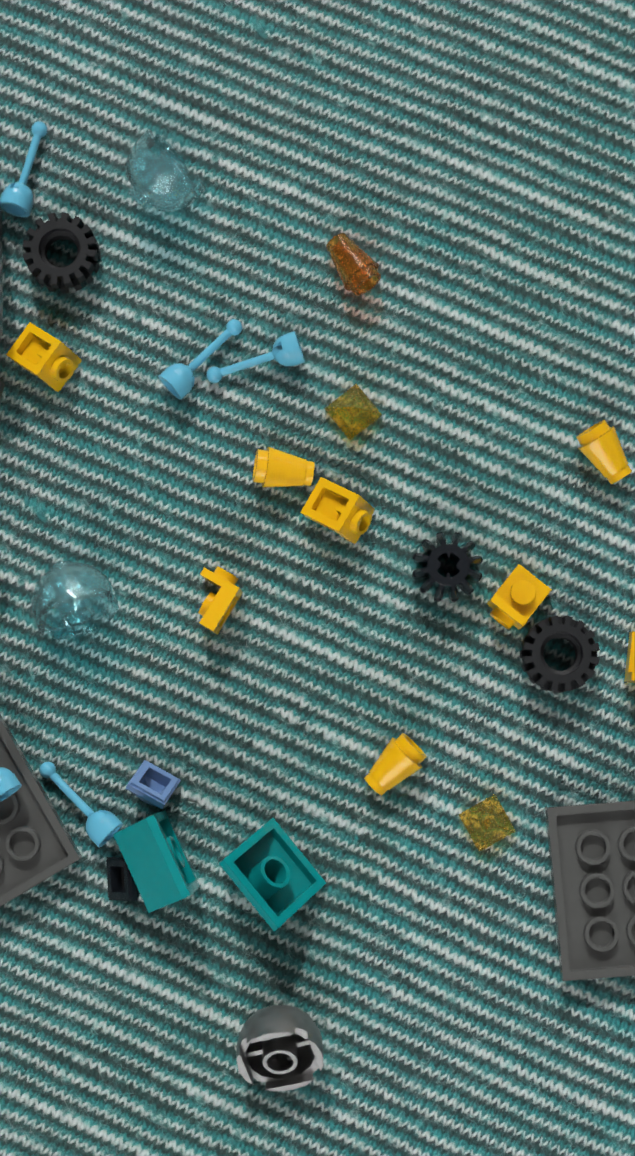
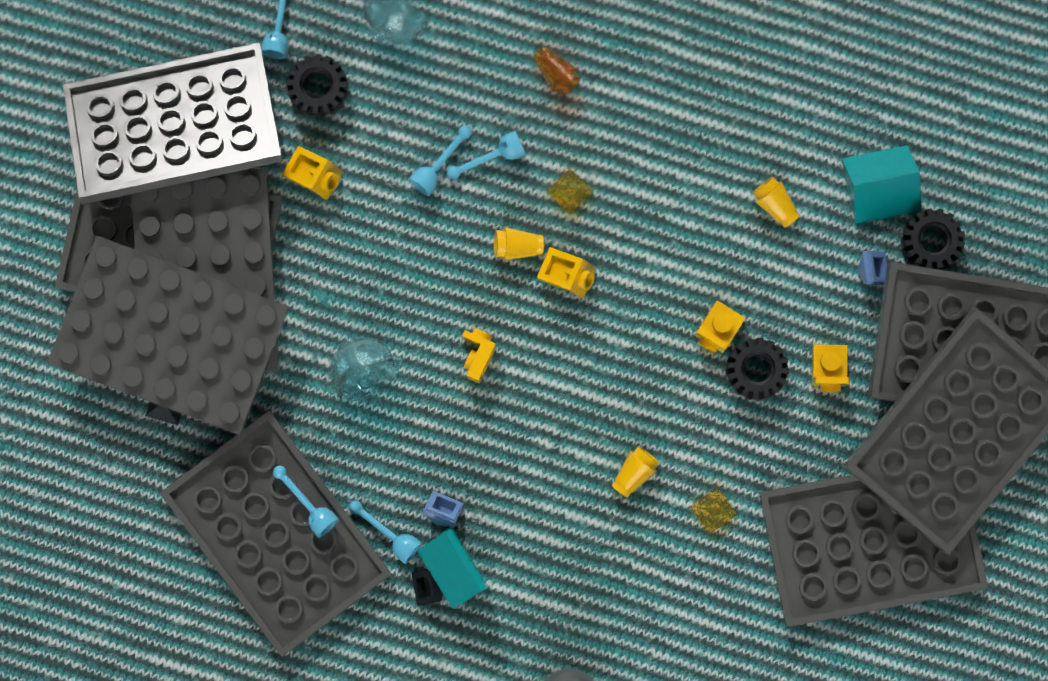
camera: 15 degrees left, 0 degrees up
teal slope [219,818,326,931] -> none
black gear [412,532,483,603] -> none

